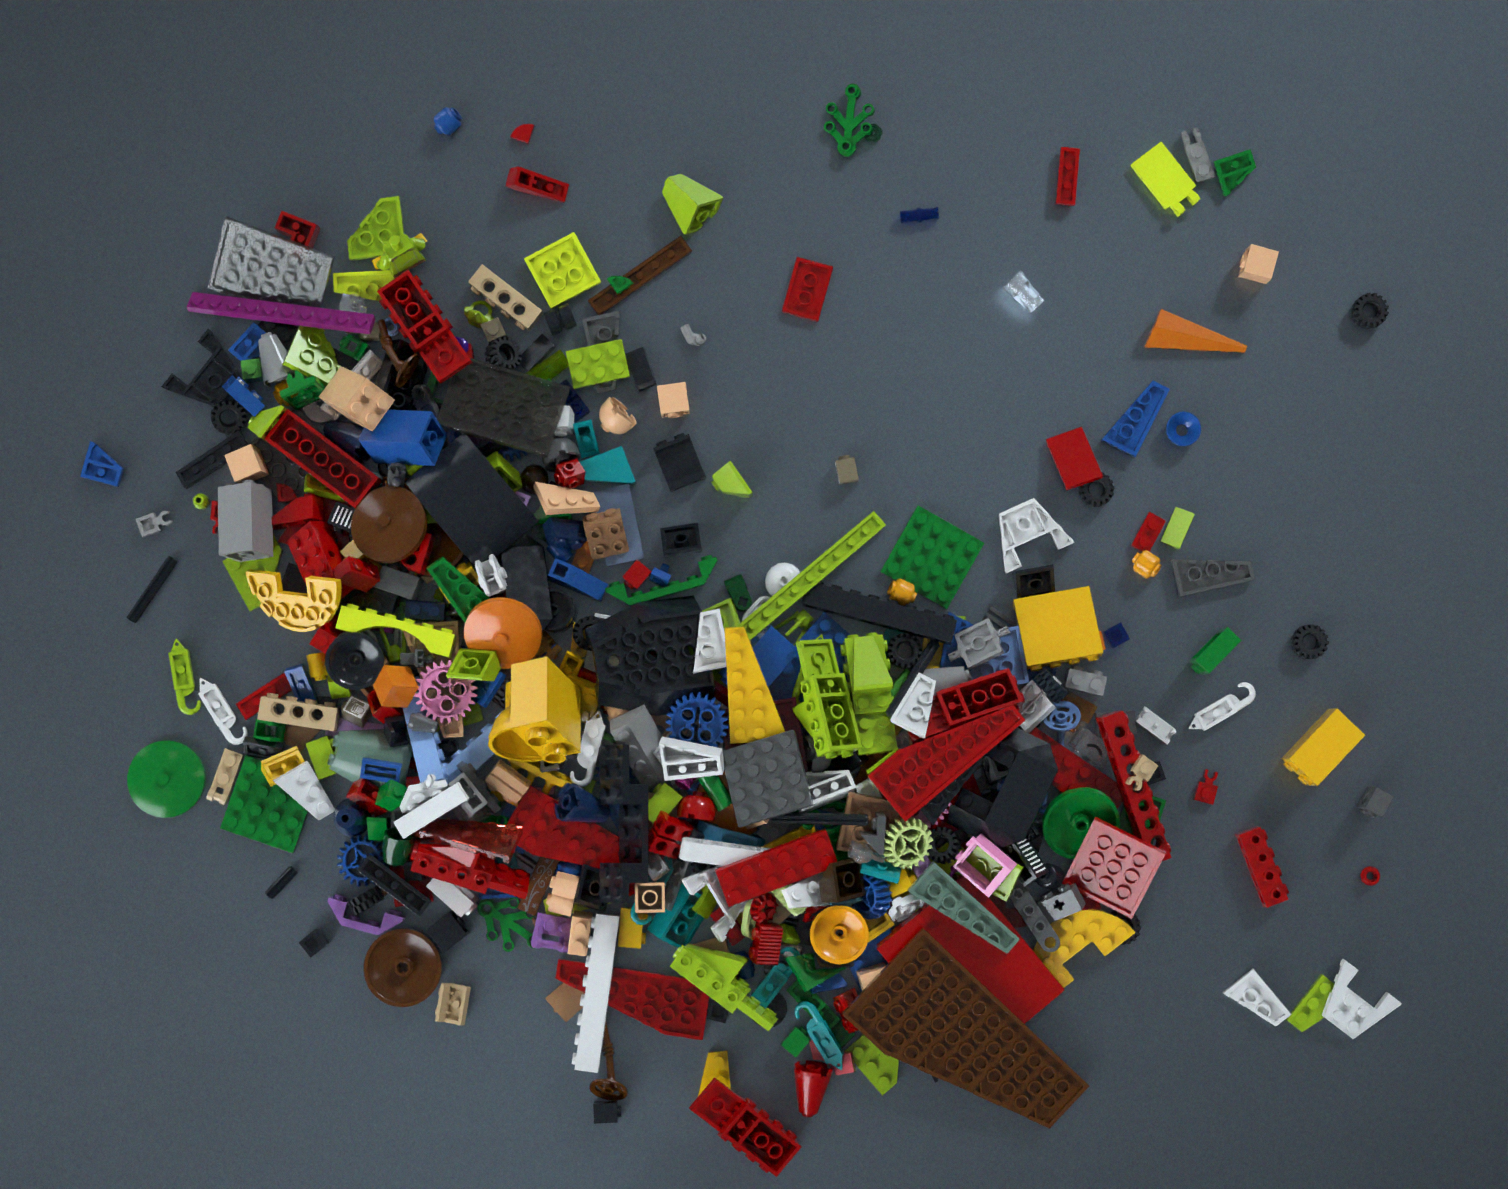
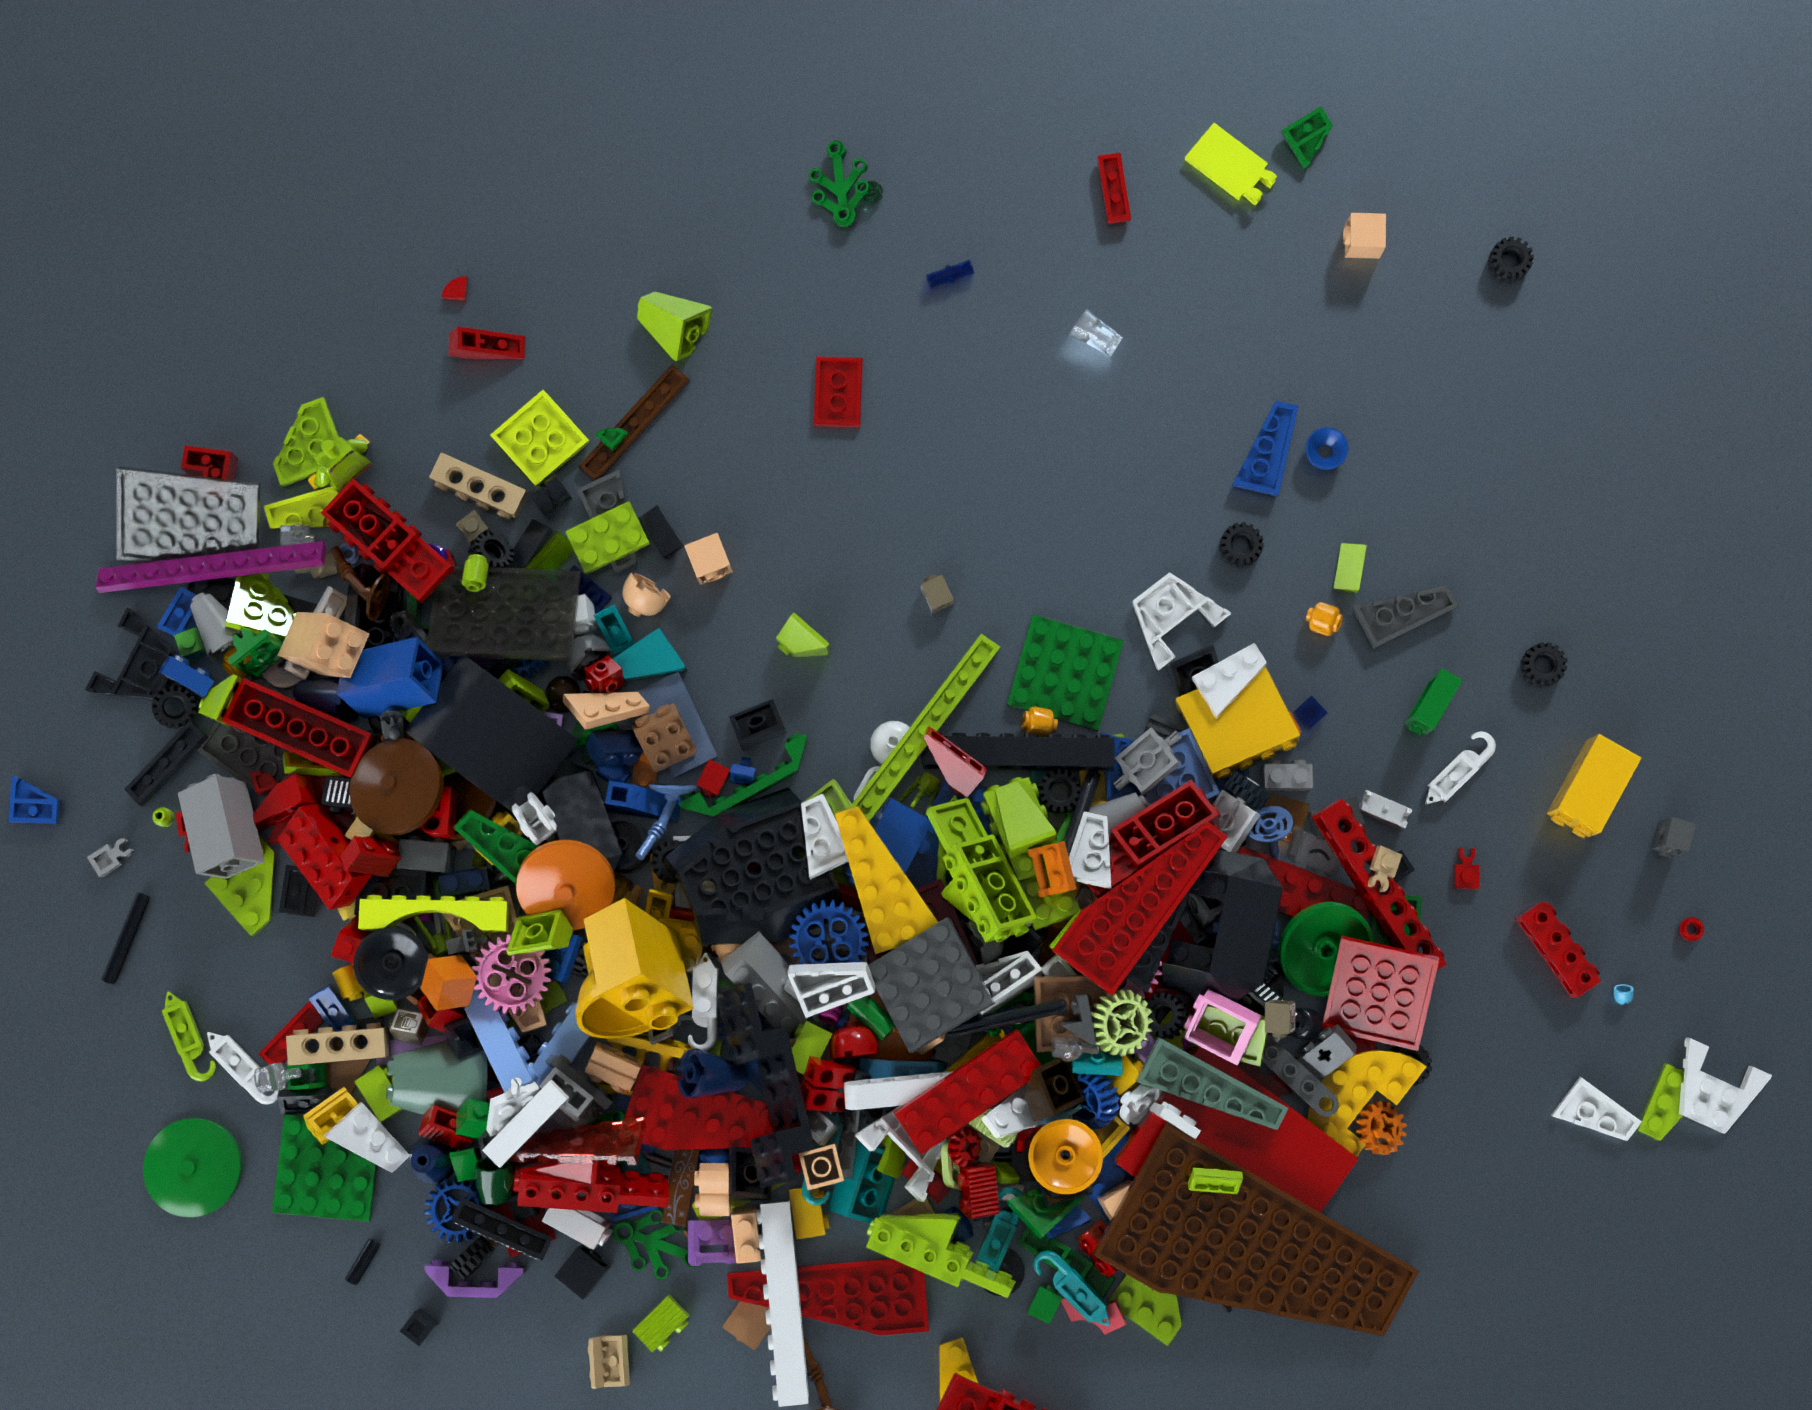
camera: 10 degrees left, 5 degrees down
tan plate [207,748,244,806] -> none
light nougat head [224,444,269,483] -> none
yellow plate [246,569,342,632] -> none
green window [339,334,371,362] -> none
blue tile [360,757,402,783] -> none
reddish brown dish [364,928,442,1007] -> none
dark grey cone [408,712,438,733] -> none
blue head [434,107,462,136] -> none
lime piece [464,300,494,328] -> none
black panel [653,433,706,492] -> none
light grey arm [680,324,707,346] -> none
black panel [707,998,728,1023] -> none
dark green piece [724,574,752,612] -> none
red cone [794,1060,833,1117] -> none
red tile [1046,427,1103,490] -> none
red plate [1130,512,1166,552] -> none
orange wedge [1144,309,1248,353] -> none
light grey hinge [1181,127,1215,183] -> none
none -> clear piece [254,1062,301,1093]
none -> lime brick [462,554,489,592]
none -> lime brick [632,1294,690,1353]
none -> medium blue dish [635,784,697,860]
none -> slope [923,726,986,797]
none -> orange plate [1027,841,1076,898]
none -> white plate [1149,1101,1201,1139]
none -> lime plate [1188,1168,1243,1194]
none -> white wing [1192,643,1267,719]
none -> dark tan brick [1265,1000,1295,1038]
none -> orange gear [1356,1101,1407,1155]
none -> medium azure hinge [1614,984,1634,1005]

